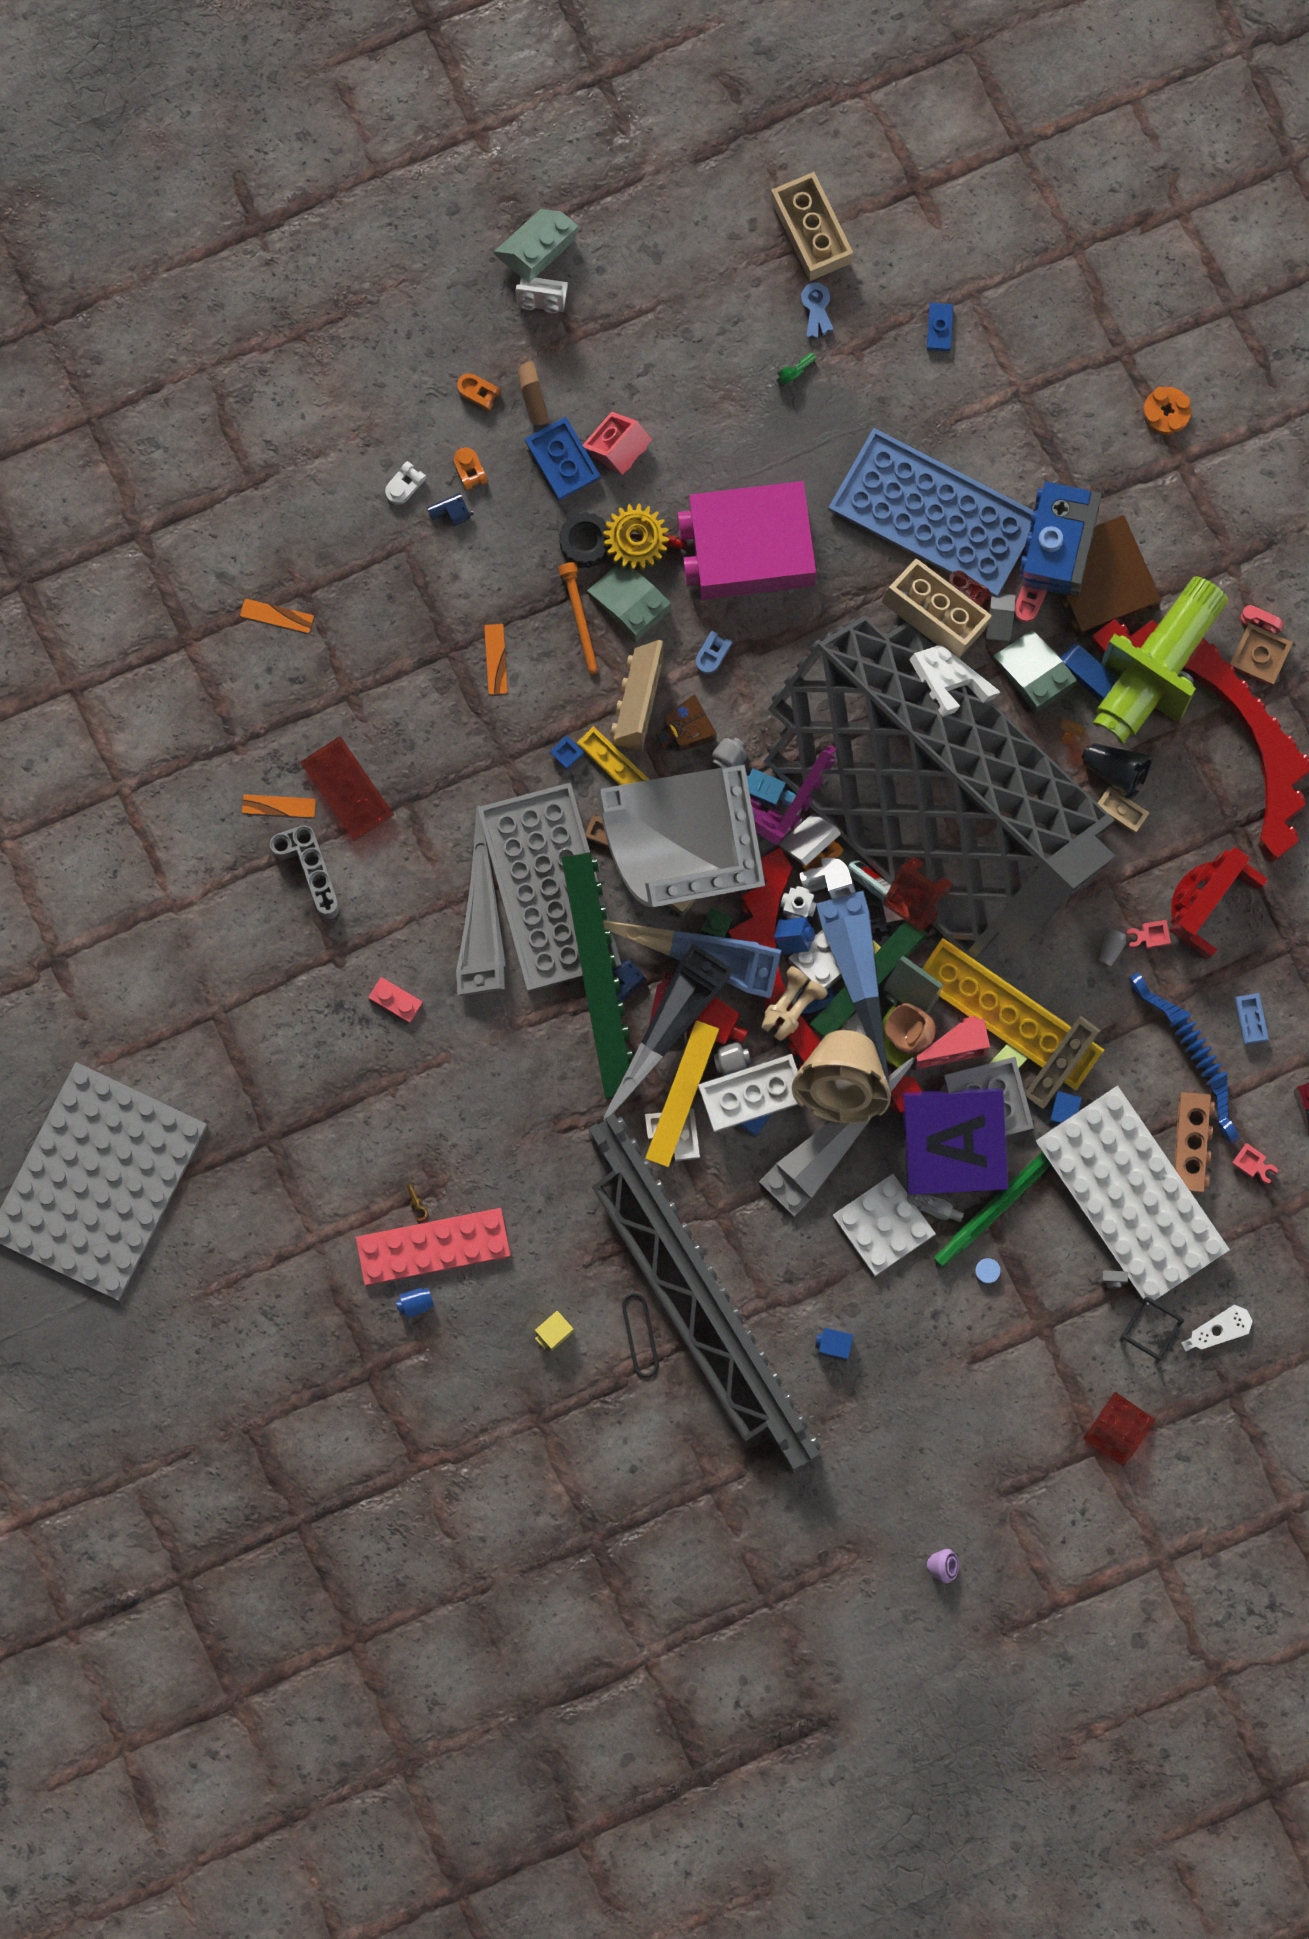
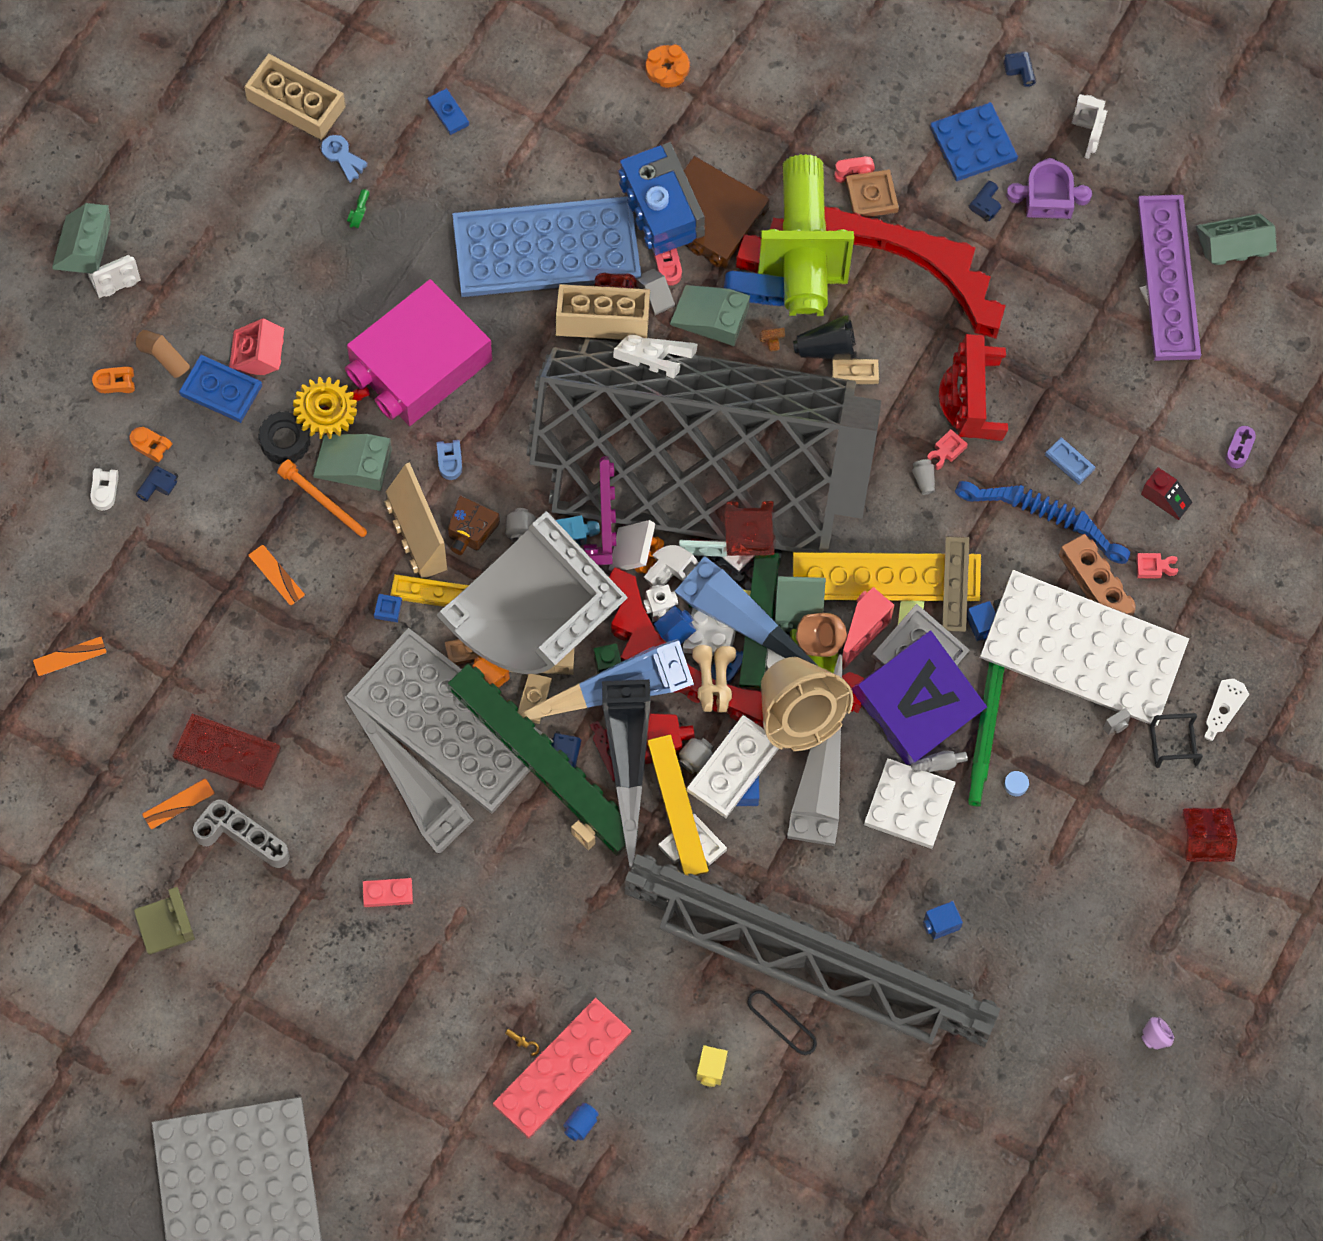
camera: 40 degrees left, 10 degrees down
none -> olive bracket [134,887,195,955]
none -> orange brick [473,656,510,688]
none -> tan plate [518,674,552,724]
none -> tan plate [571,820,595,850]

